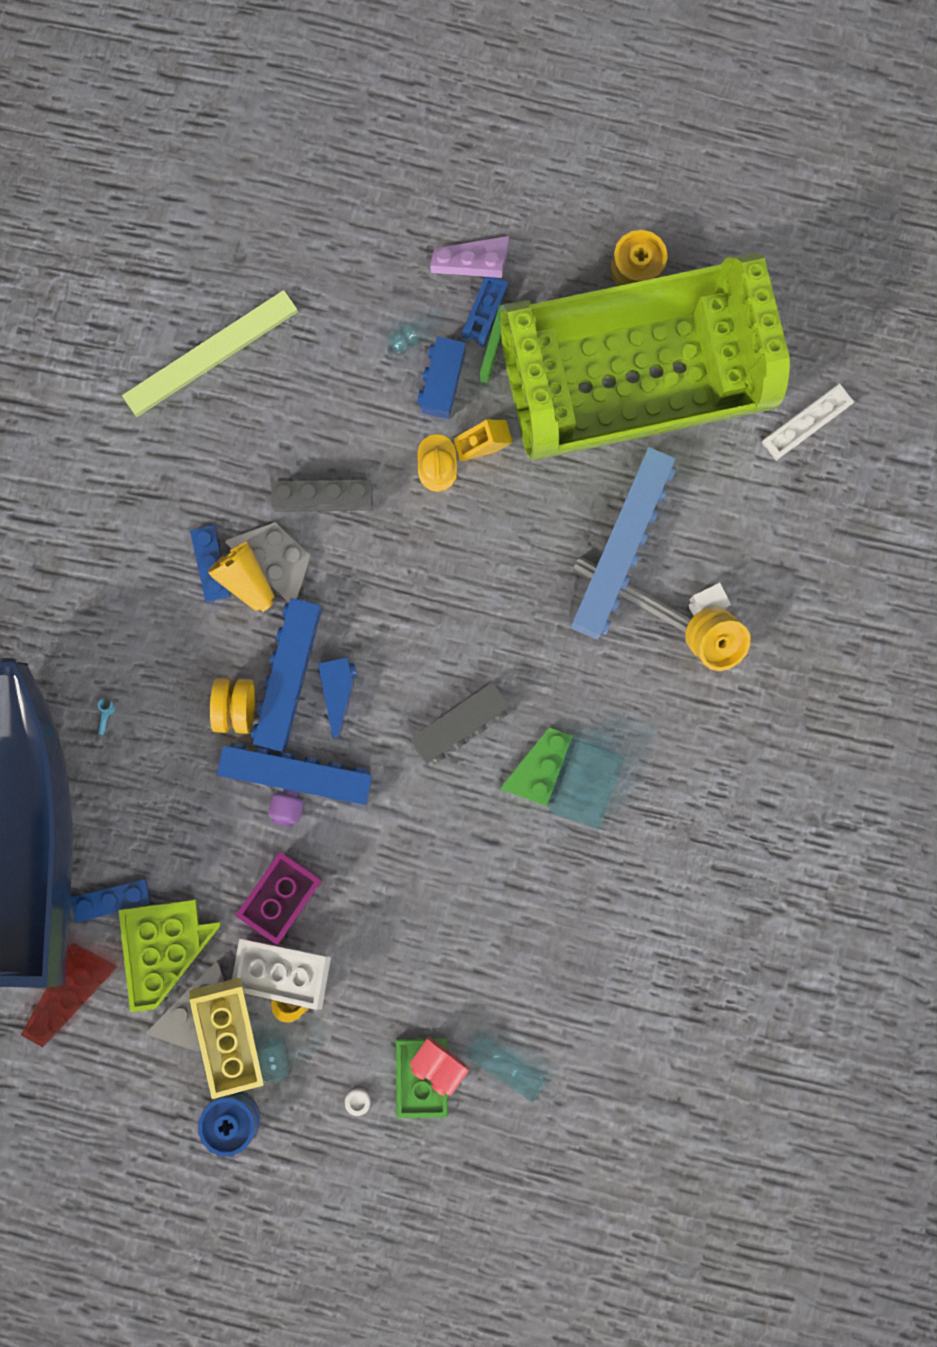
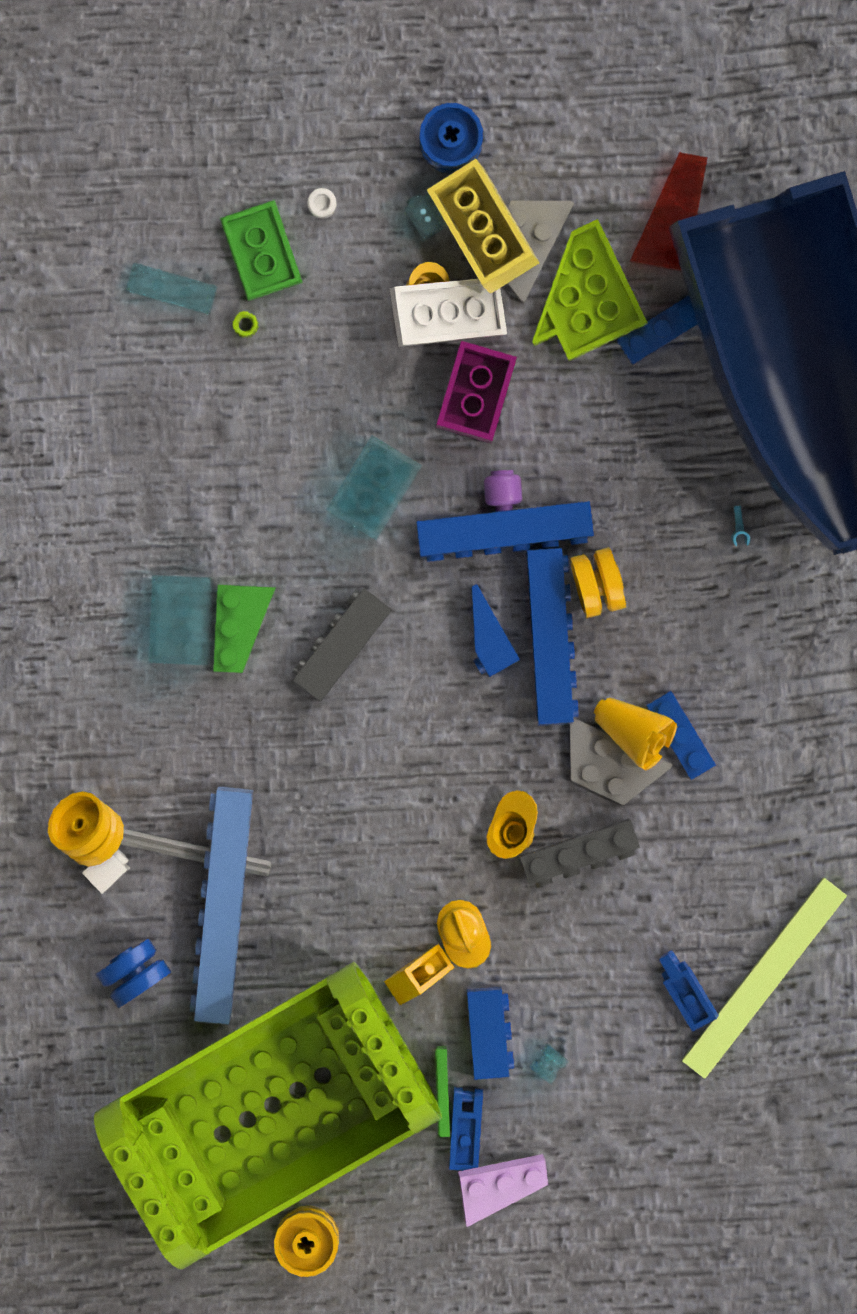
camera: 160 degrees right, 5 degrees up
coral brick [409,1036,470,1096] -> none
white tile [762,383,854,461] -> none
none -> blue wheel [95,938,171,1008]
none -> lime axle [232,311,259,338]
none -> clear light blue brick [326,435,422,542]
none -> yellow piece [486,790,538,859]
none -> blue hinge [659,950,719,1031]

